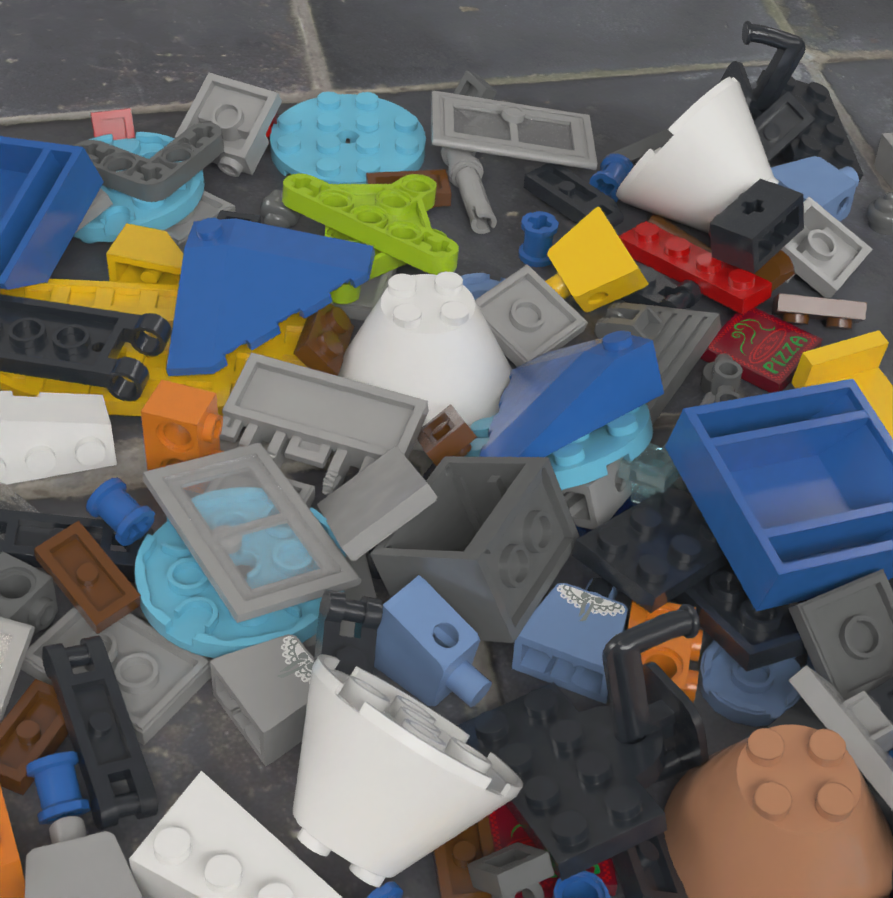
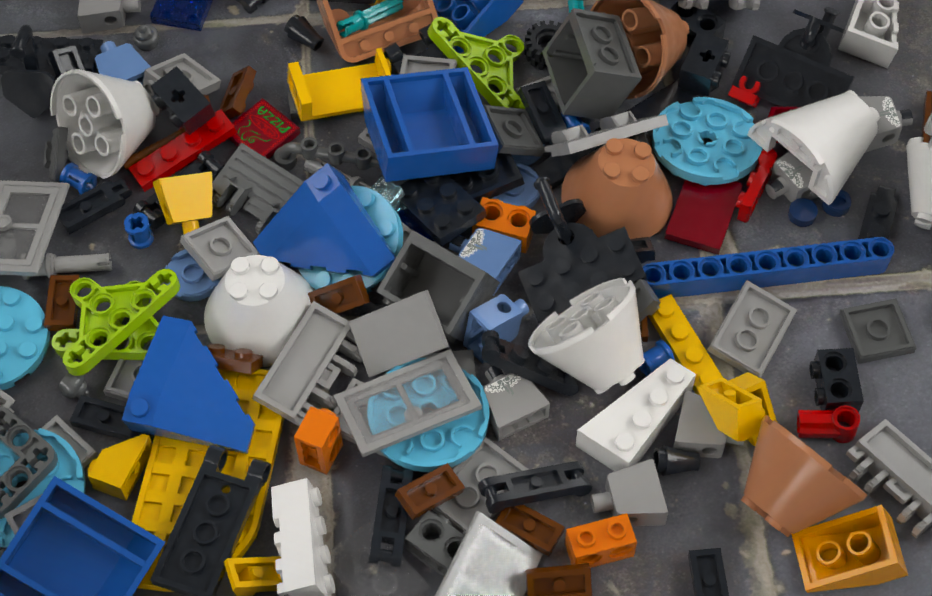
camera: 80 degrees left, 15 degrees up
blue bush [25,751,91,825] -> none
blue bush [86,477,155,546] -> none

